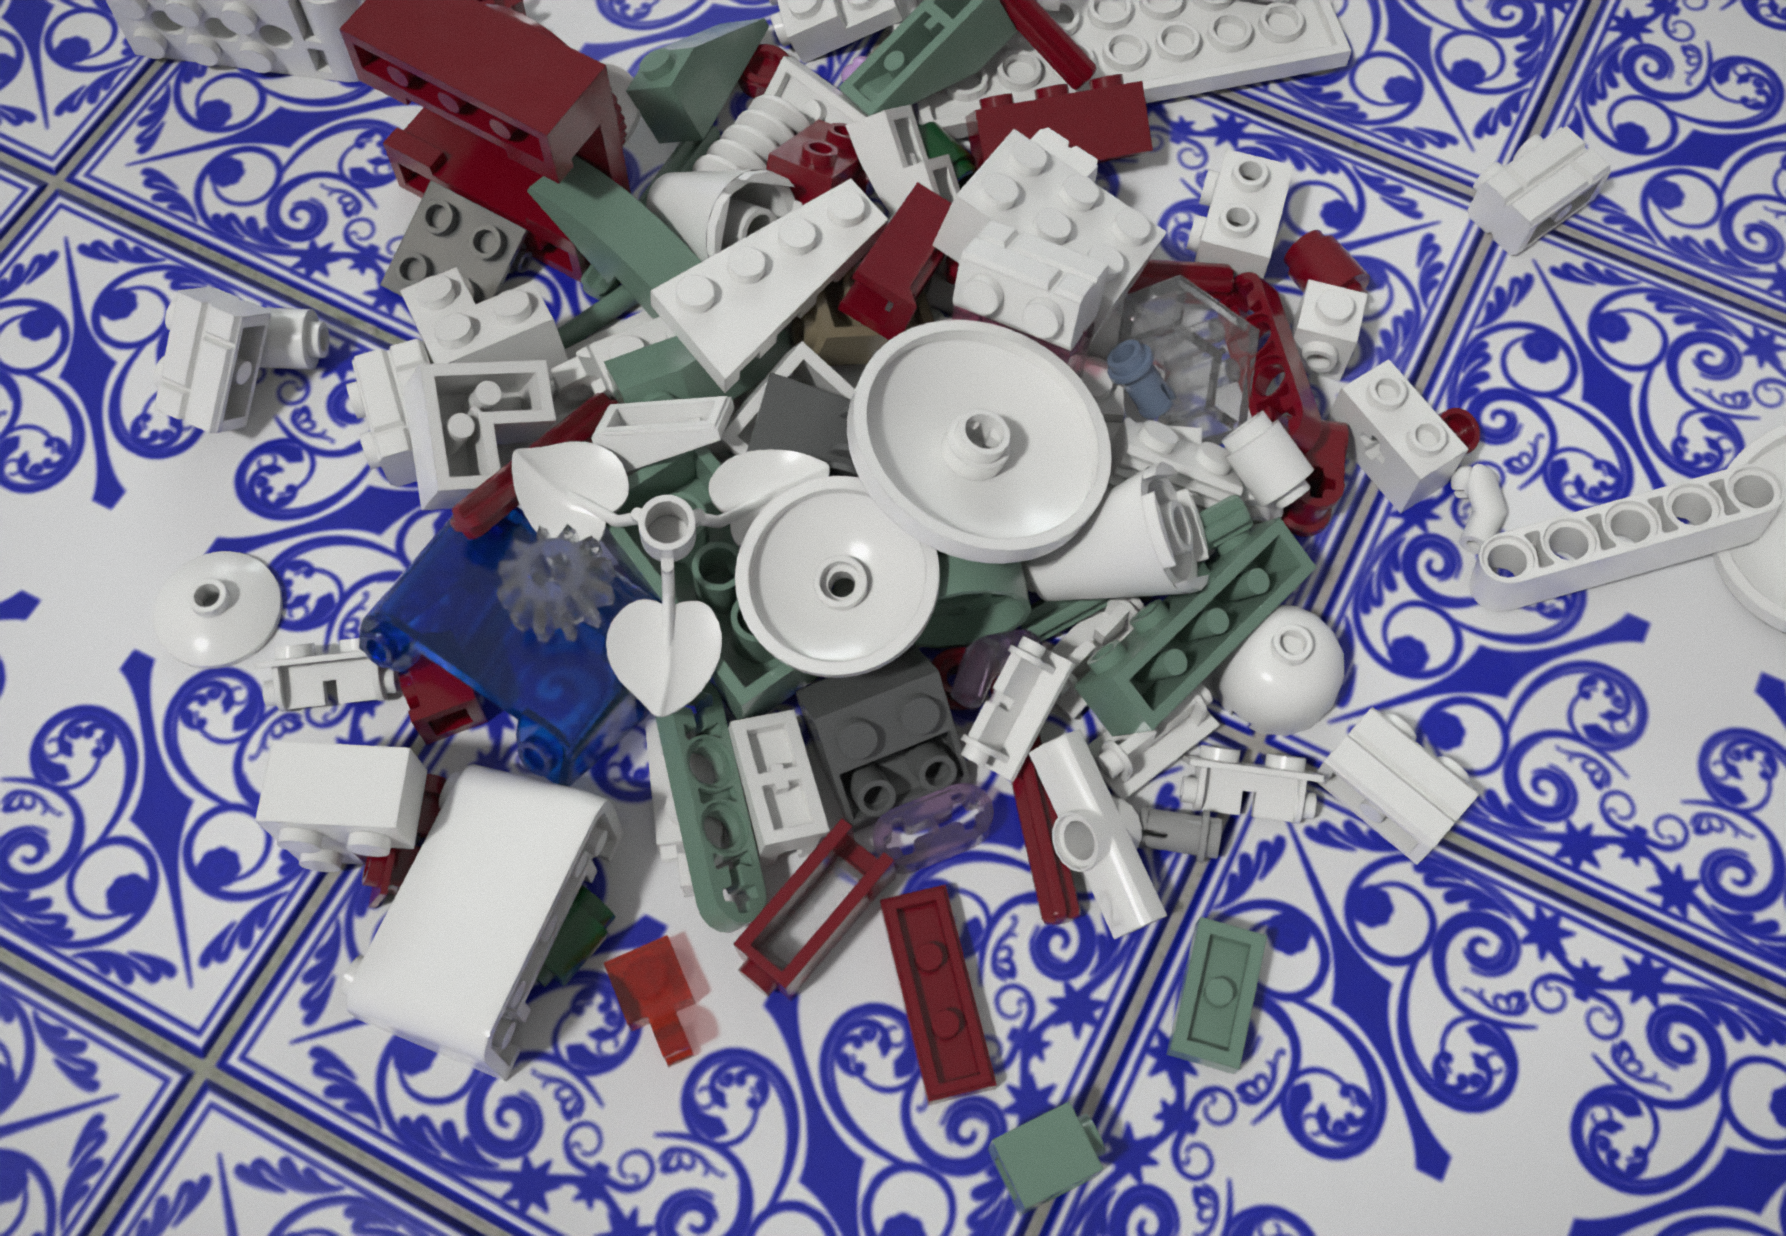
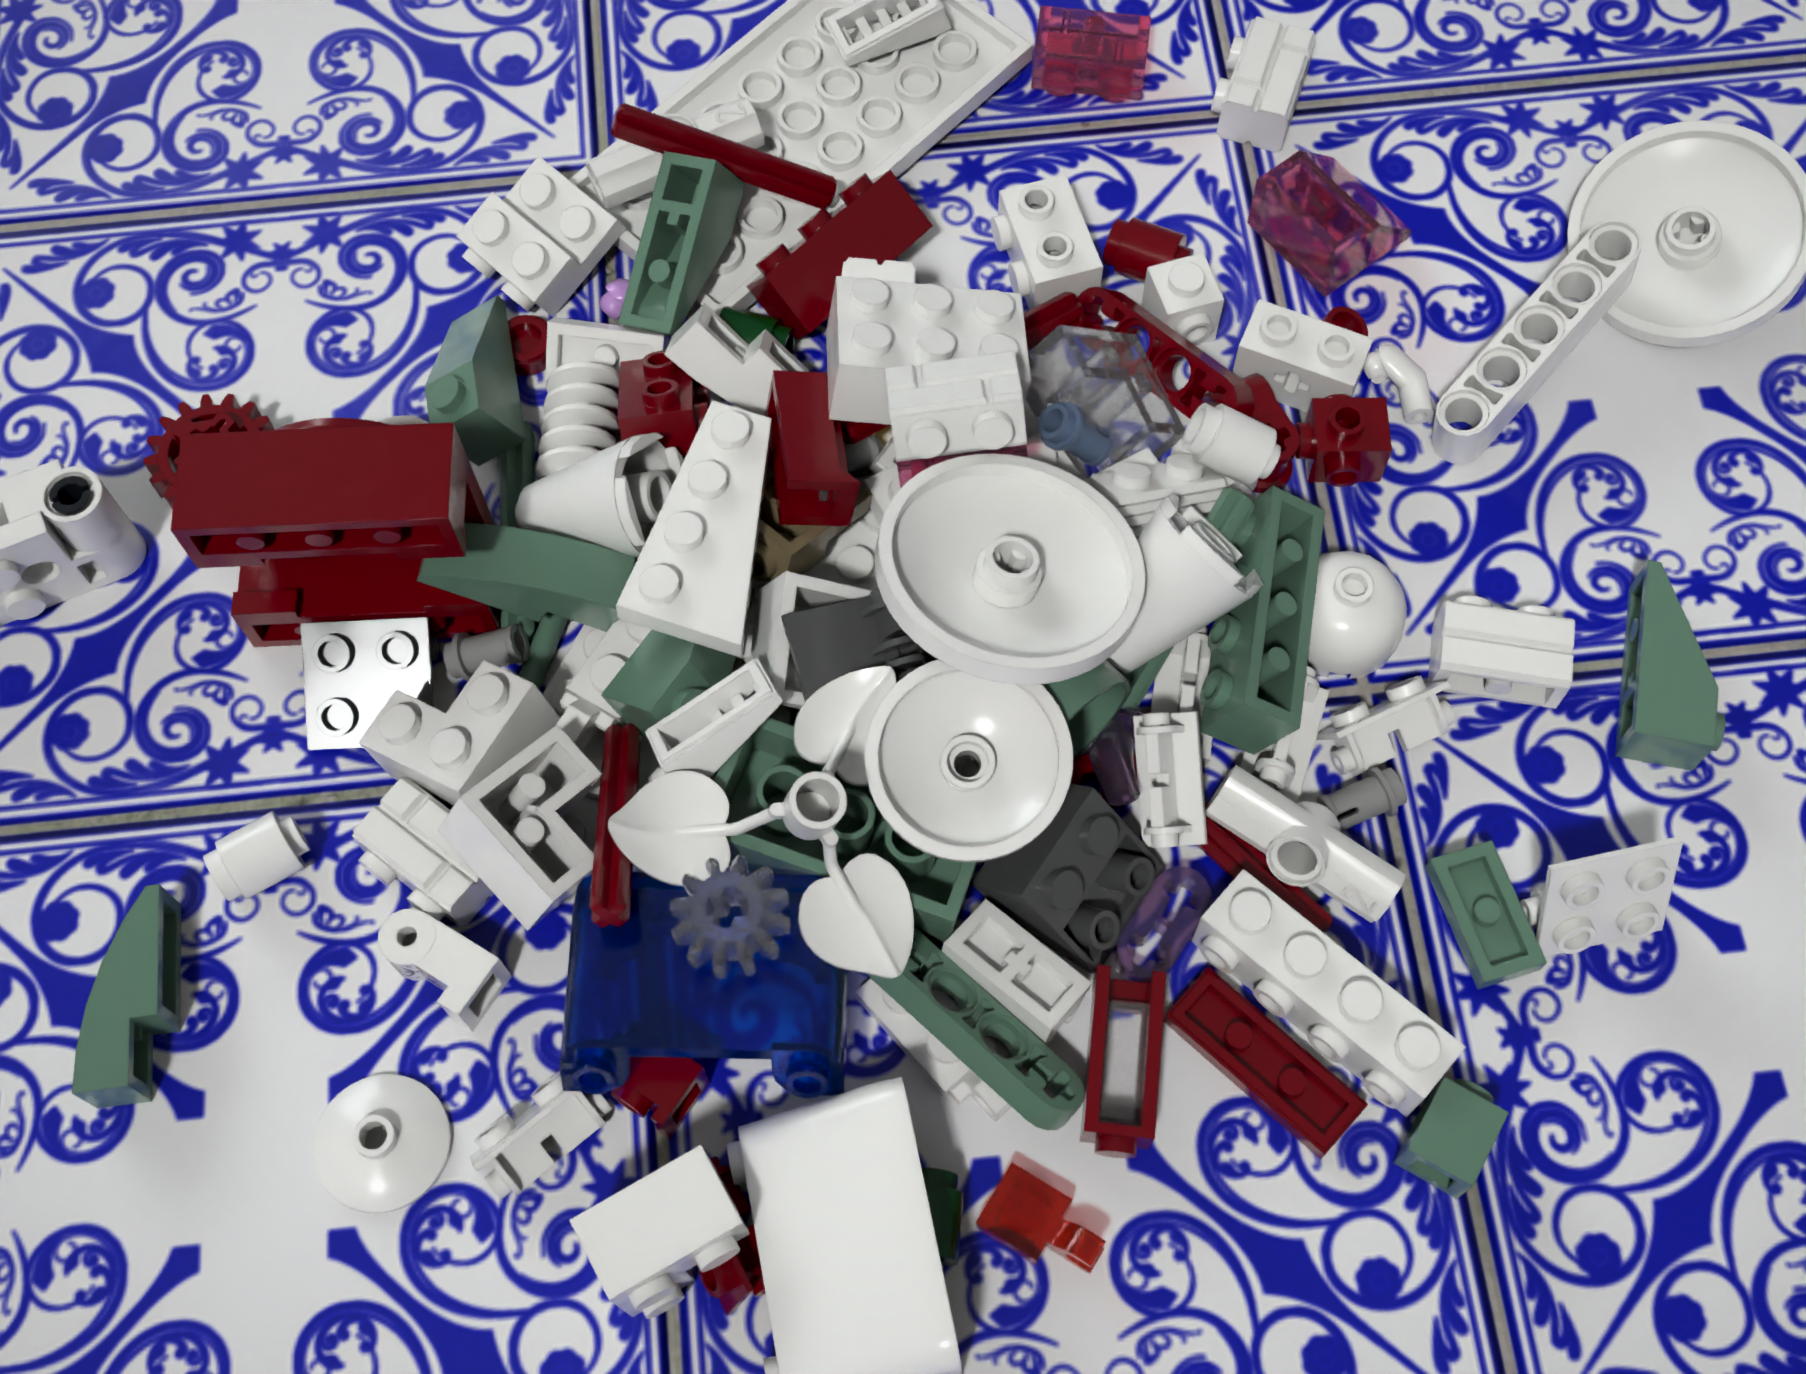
camera: 30 degrees left, 0 degrees up
white brick [153,287,271,433] -> none
none -> sand green slope [72,884,182,1109]
none -> white leg [378,908,512,1032]
none -> light grey pin [443,623,530,682]
none -> clear pink brick [1031,5,1151,102]
none -> white brick [1192,869,1466,1117]
none -> clear pink slope [1247,150,1412,297]
none -> dark red brick [1295,394,1392,487]
none -> white hinge [1520,836,1683,957]
none -> sand green slope [1615,560,1726,771]

